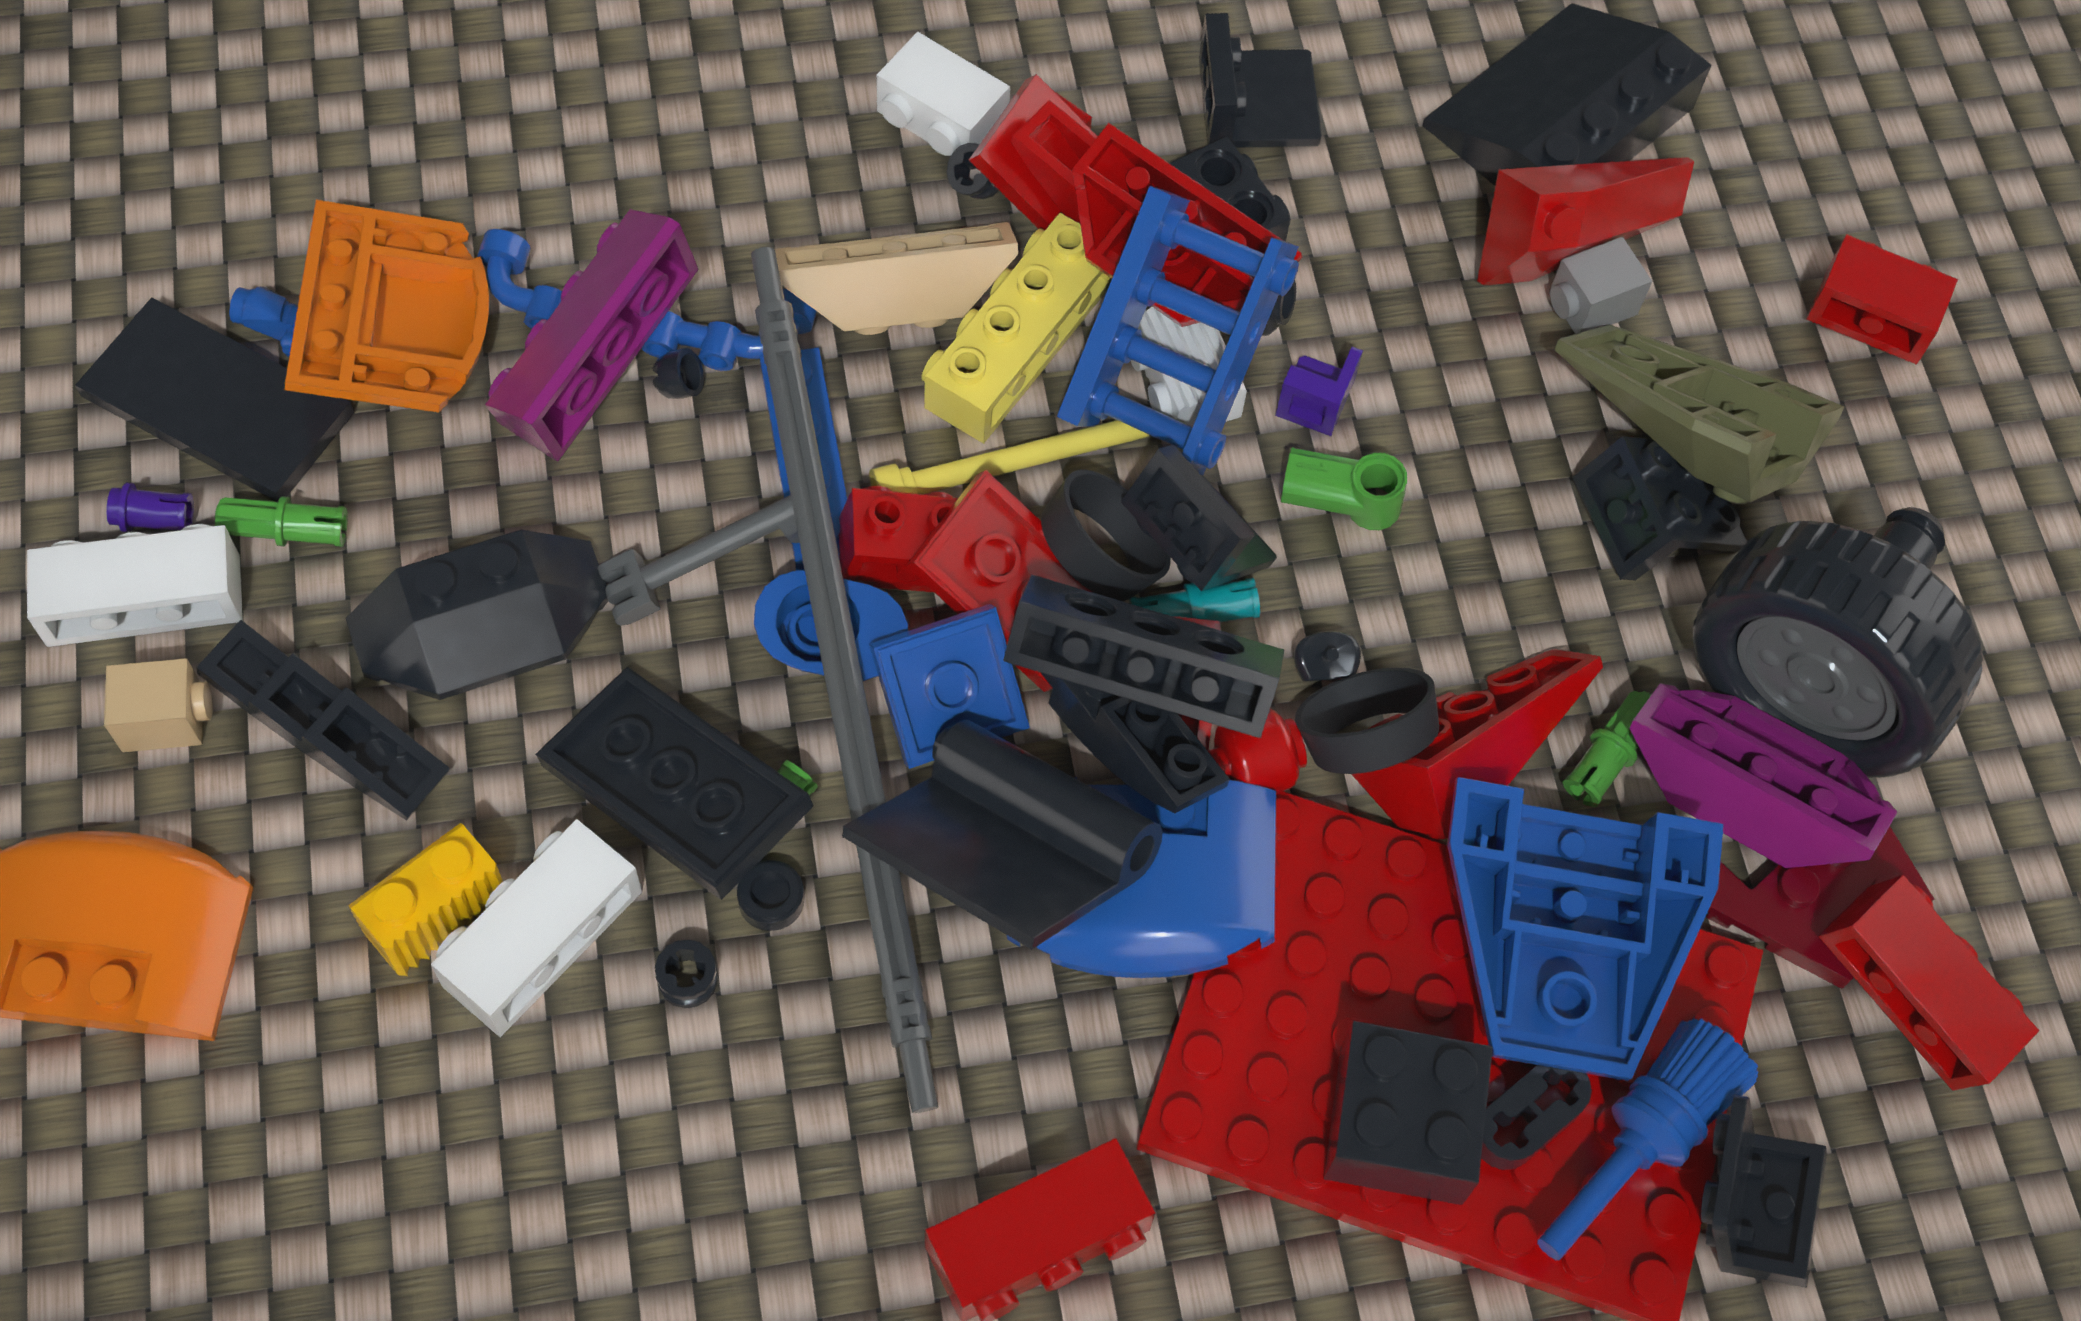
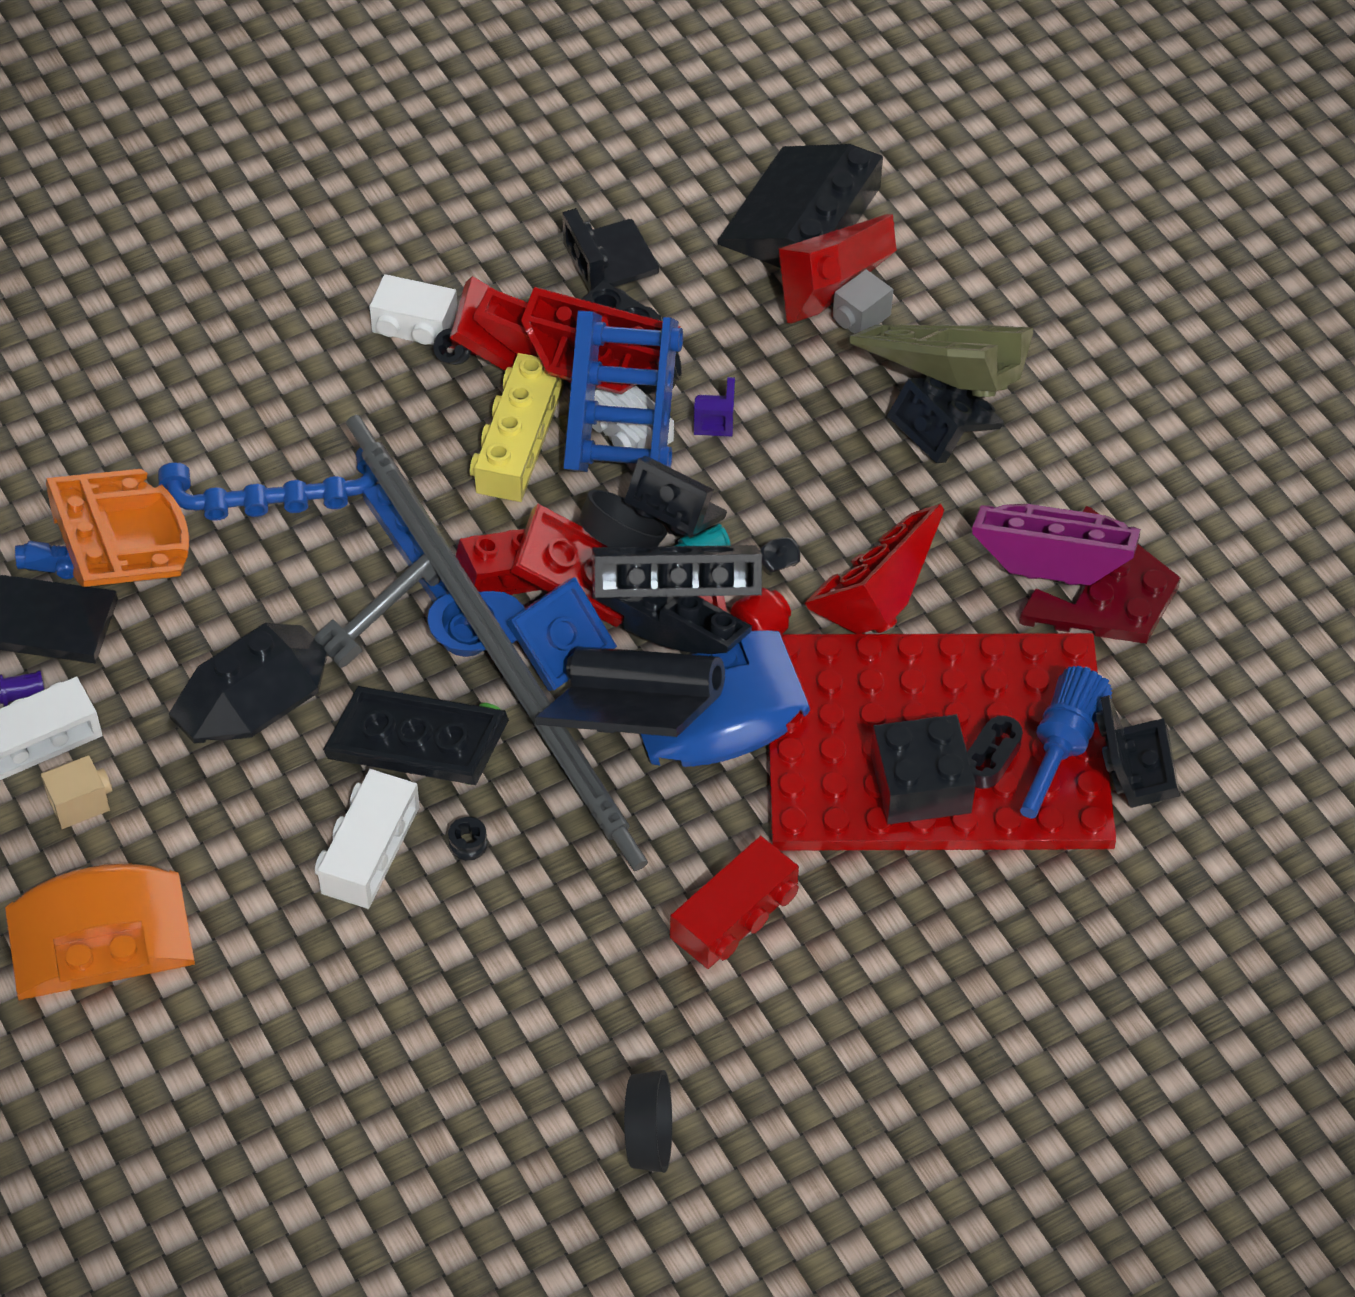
camera: 15 degrees left, 10 degrees down
black slope [196,620,450,821] -> none
bright green axle [215,496,348,547] -> none
yellow brick [348,823,503,976] -> none
magenta slope [485,209,699,462] -> none
black hinge [652,348,704,399] -> none
black tile [737,860,804,931] -> none
tan wedge [775,222,1018,335] -> none
light yellow piece [869,420,1149,494] -> none
bright green piece [1281,448,1407,530] -> none
black tyre [1295,667,1439,774] -> none
blue wedge [1447,777,1724,1081] -> none
bright green axle [1563,691,1651,807] -> none
black wheel [1693,507,1983,778] -> none
red brick [1806,234,1958,365] -> none
red brick [1818,875,2040,1091] -> none

